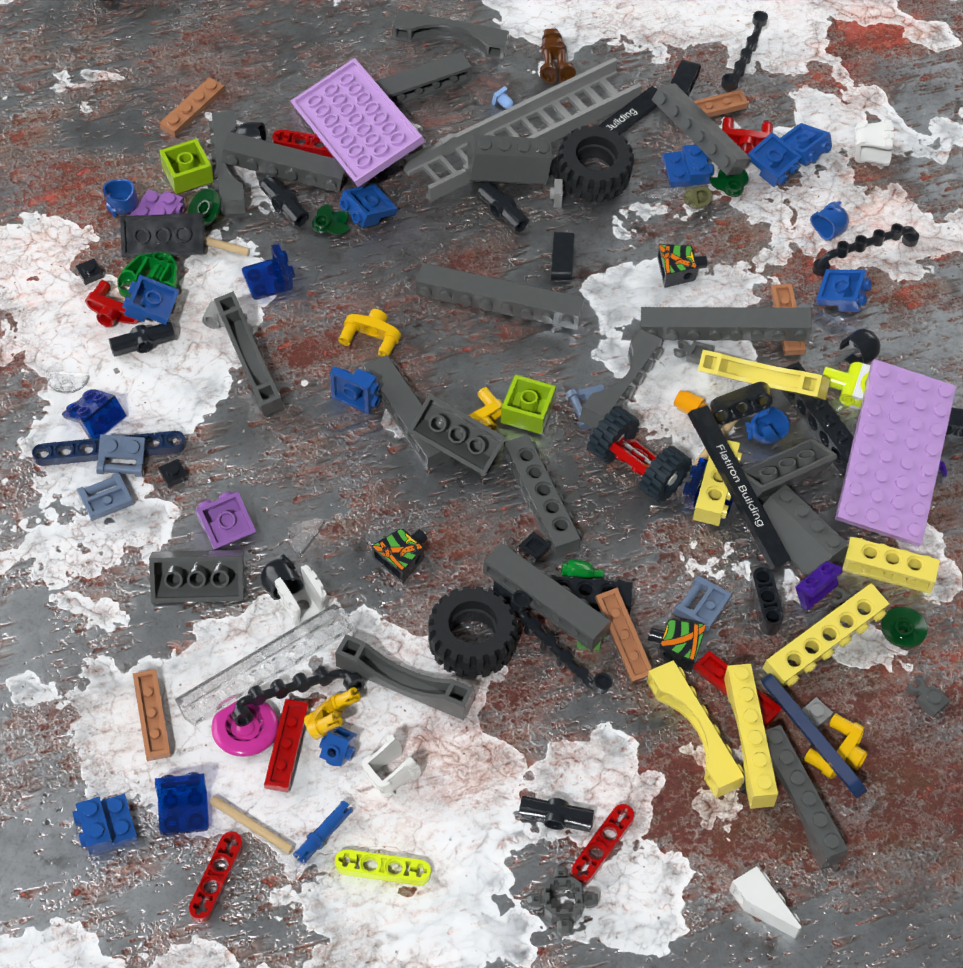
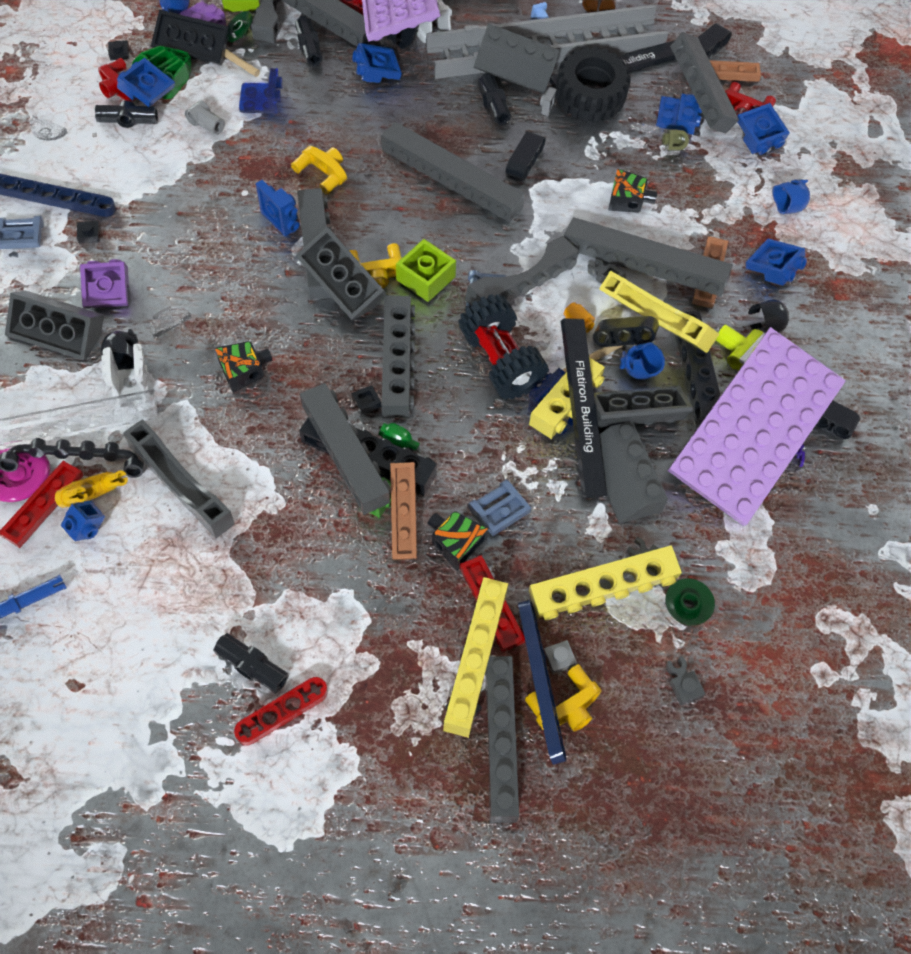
camera: 20 degrees right, 5 degrees up
clear blue bracket [62,389,127,439] -> none
sand blue plate [96,434,146,477] -> none
dark grey arch [214,291,284,416] -> none
dark green plate [312,204,350,235] -> none
neon yellow beam [335,850,431,886] -> none
white piece [361,734,422,798] -> none
black tyre [428,586,518,679] -> none
black bar [510,591,612,694] -> none
dark grey piece [527,866,598,936] -> none
light yellow arch [647,660,744,798] -> none
dark green plate [710,169,749,197] -> none
black bar [721,11,768,93] -> none
white slope [729,866,802,938] -> none
black beam [750,567,783,636] -> none
blue plate [780,123,832,166] -> none
dark purple bracket [795,561,843,610] -> none
black bar [812,223,919,276] -> none
light yellow brick [842,537,940,594] -> none
white piece [854,120,894,166] -> none

